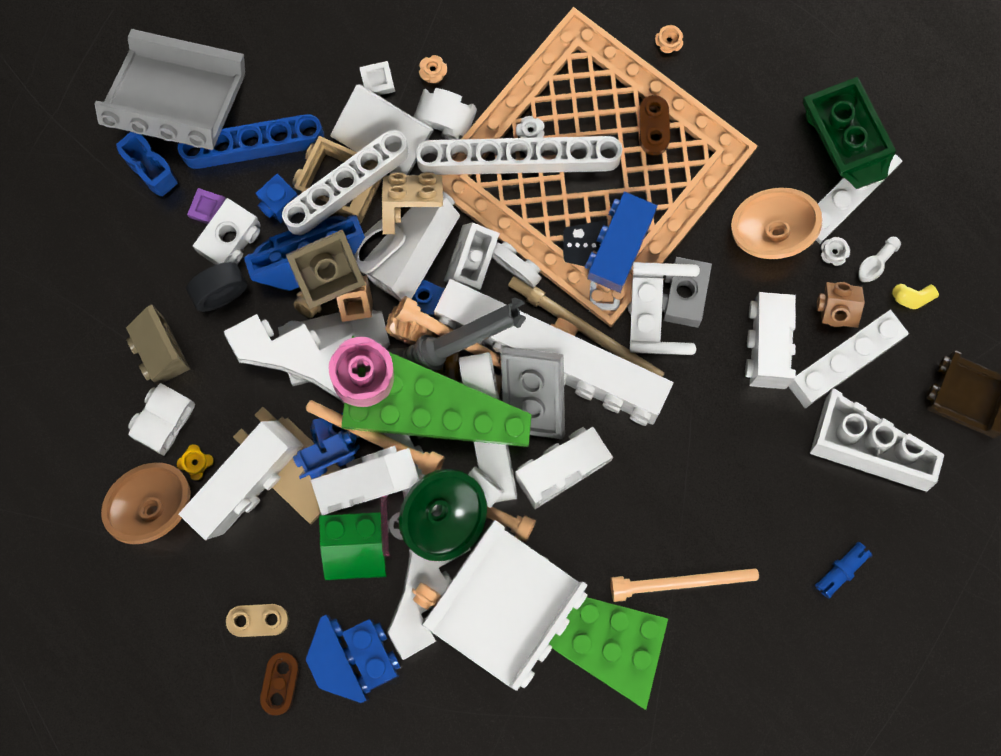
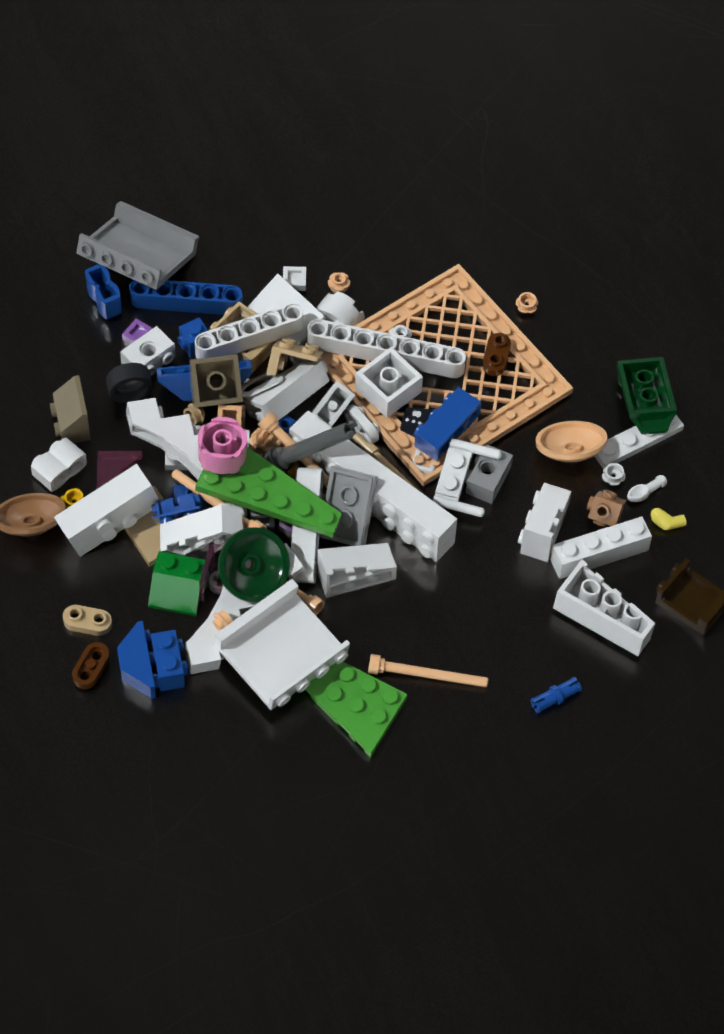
camera: 10 degrees right, 20 degrees down
none -> clear pink tile [97,451,142,489]
none -> white brick [355,347,423,418]

